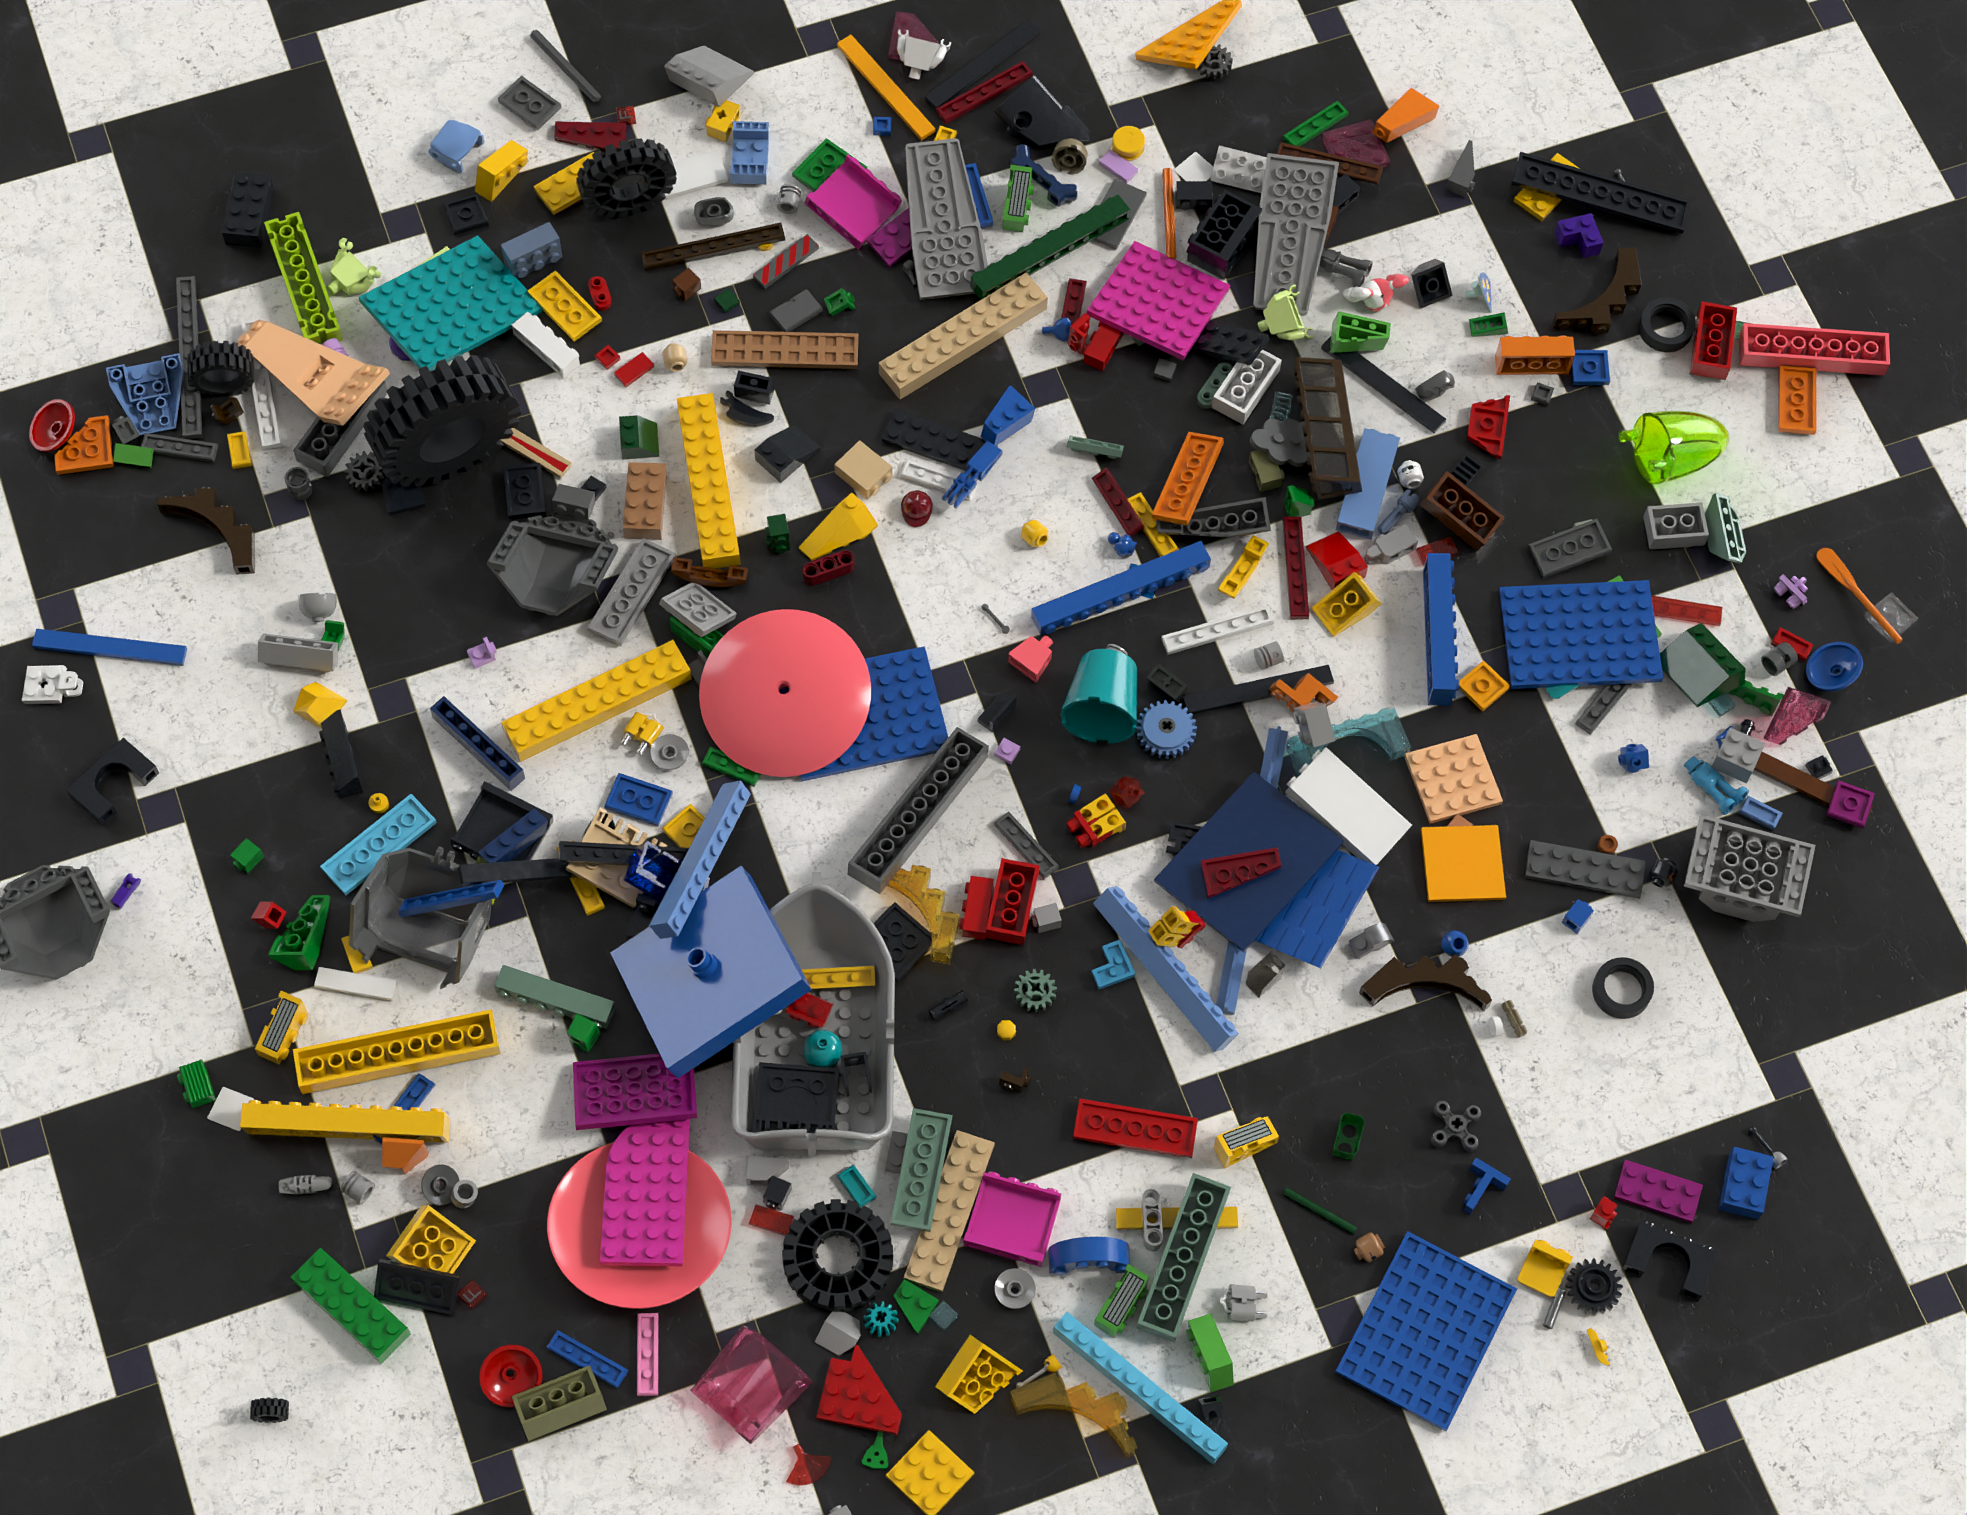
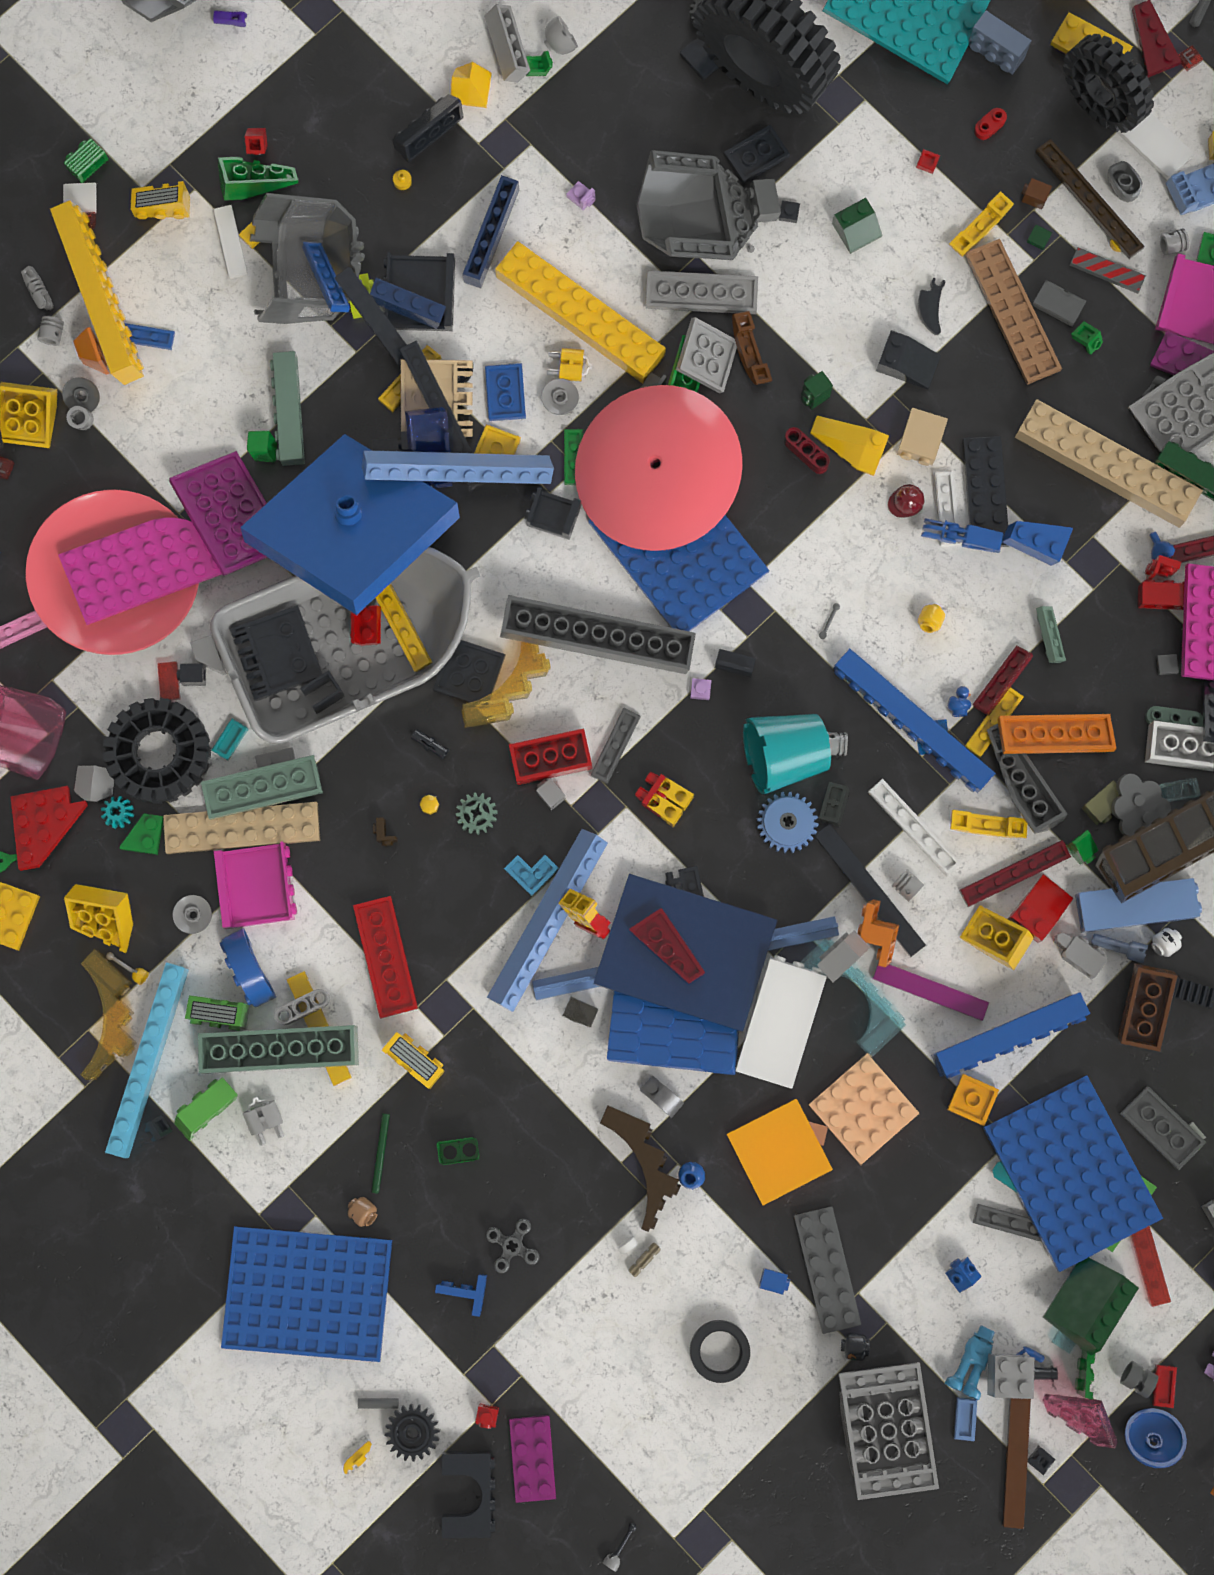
camera: 70 degrees right, 15 degrees up
green brick [230,838,264,874] -> none
yellow brick [293,1009,501,1094] -> none
medium azure plate [320,794,437,896] -> none
tan tile [501,428,572,479] -> none
white brick [512,312,580,378] -> none
yellow plate [527,270,602,342] -> none
red tile [614,352,654,387] -> none
medium nougat brick [623,462,667,540] -> none
tan head [662,343,688,372] -> none
yellow brick [676,393,740,569] -> none
black brick [734,370,775,405] -> none
teal cylinder [803,1029,843,1068] -> none
clear light blue tile [929,1301,958,1331] -> none
red brick [959,876,994,940] -> none
coral torso [1008,636,1053,683] -> none
blue tile [1068,784,1081,804] -> none
clear red brick [1109,776,1144,808] -> none
clear red tile [1416,537,1458,566] -> none
yellow bracket [1517,1239,1573,1298] -> none
dark orange tile [1598,835,1618,854] -> none
blue brick [1718,1147,1774,1220] -> none
magenta tile [1826,780,1875,829] -> none
none -> black panel [524,487,582,540]
none -> magenta tile [872,962,989,1021]
none -> yellow slope [949,191,1014,257]

